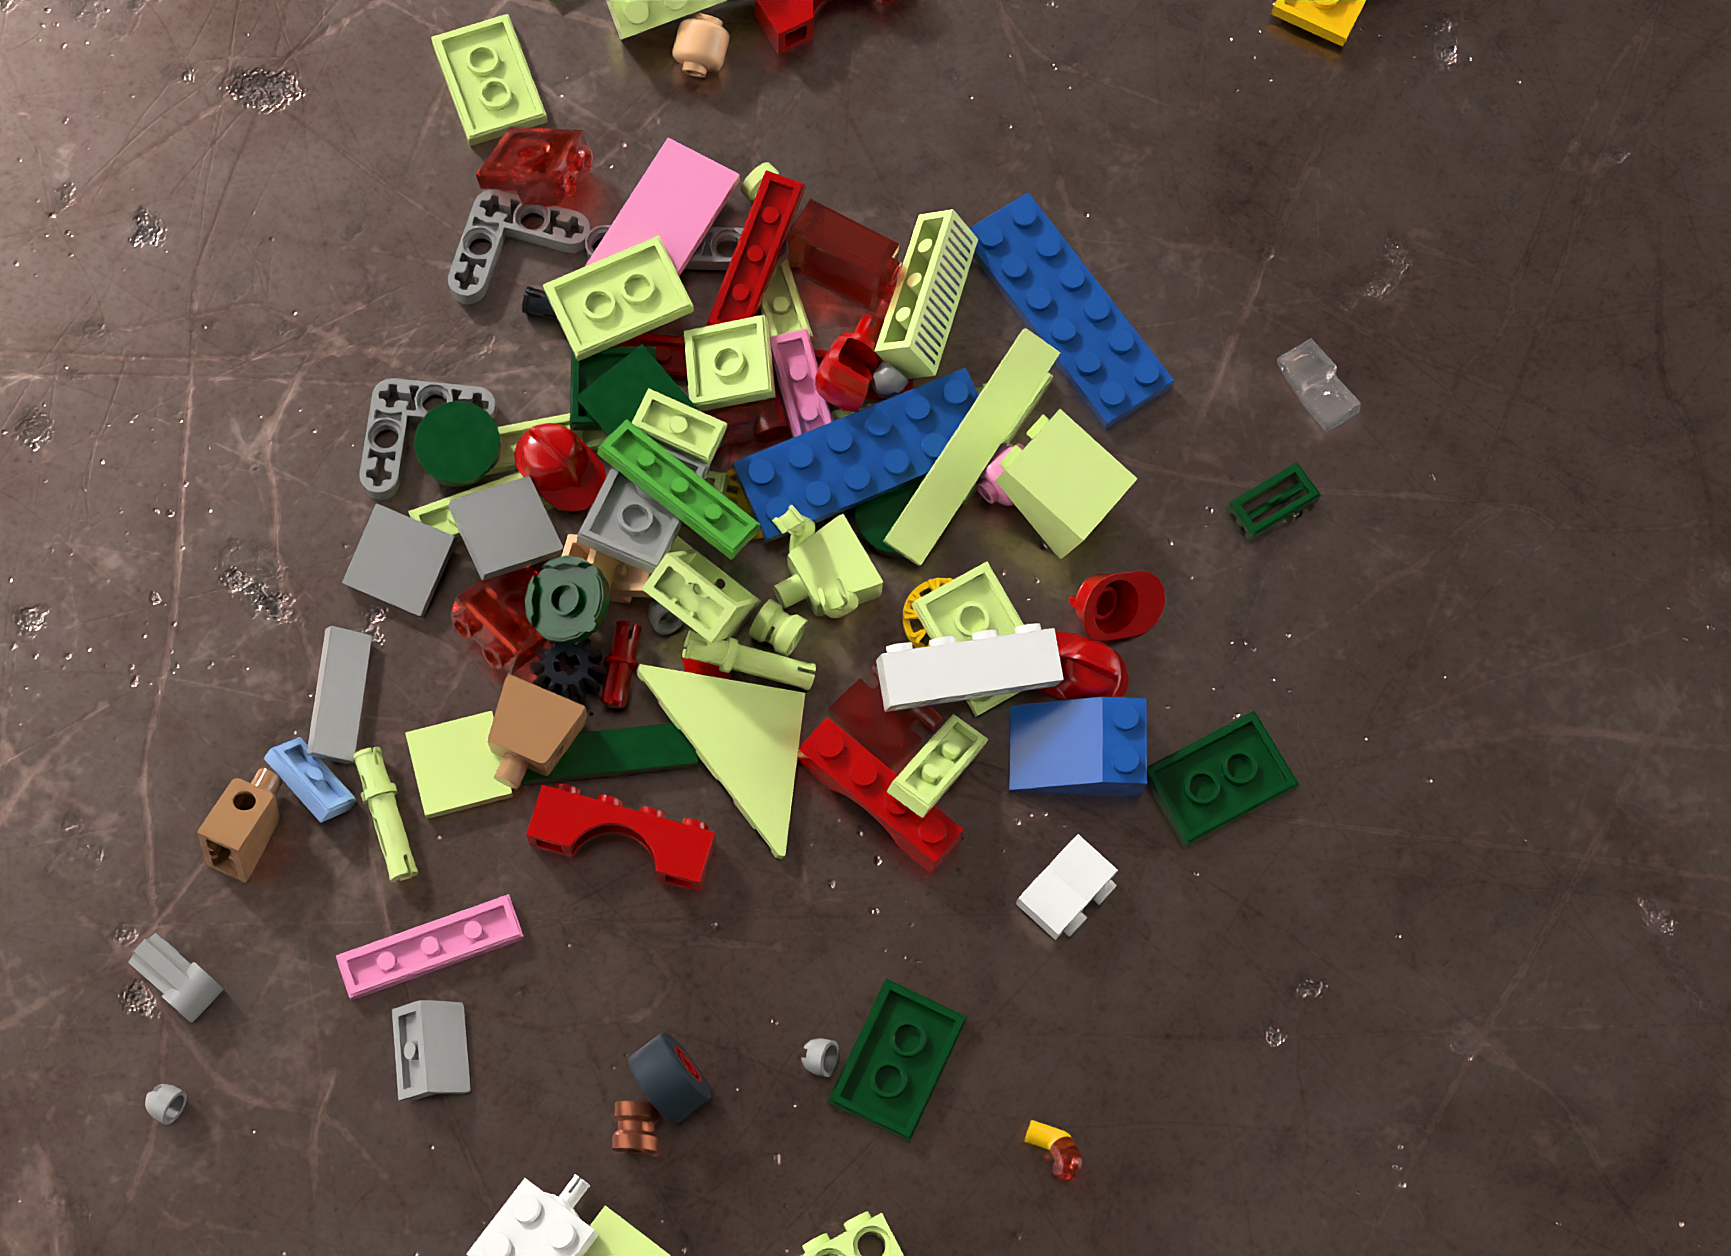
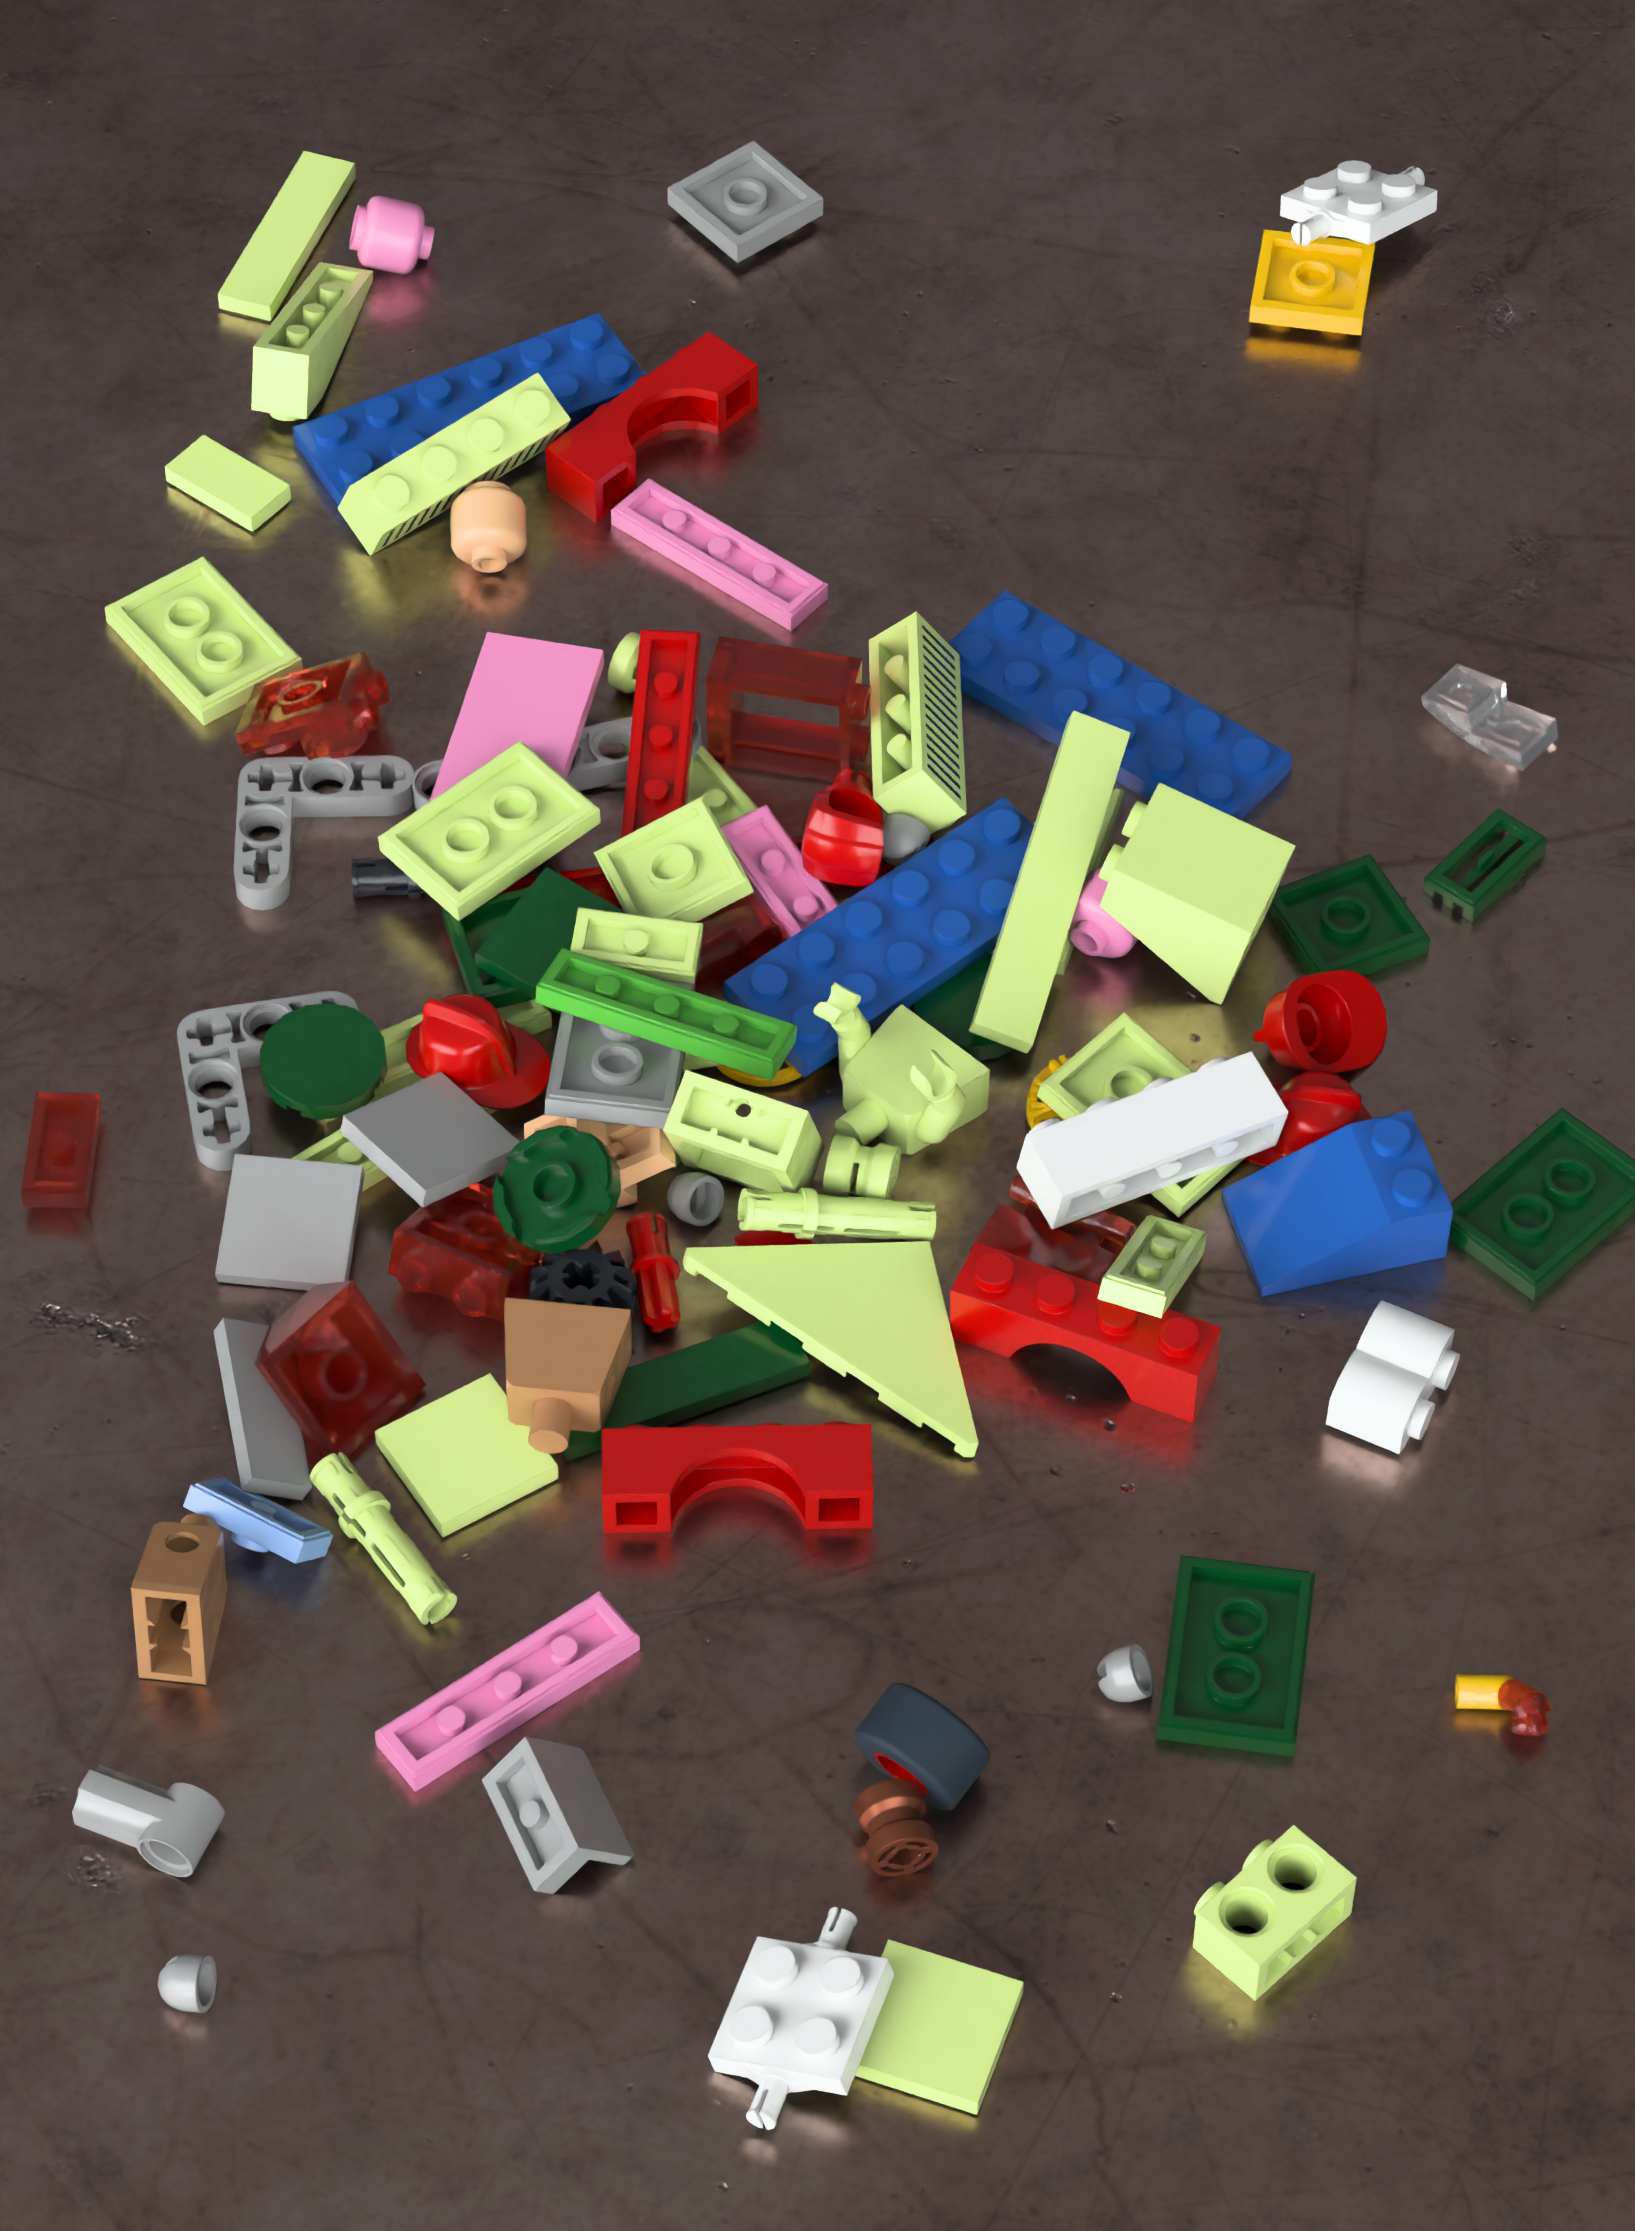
camera: 10 degrees left, 20 degrees down
none -> clear red plate [21,1092,102,1208]
none -> clear red slope [254,1280,426,1458]
none -> bright pink tile [611,478,828,631]
none -> dark green tile [1266,854,1430,976]

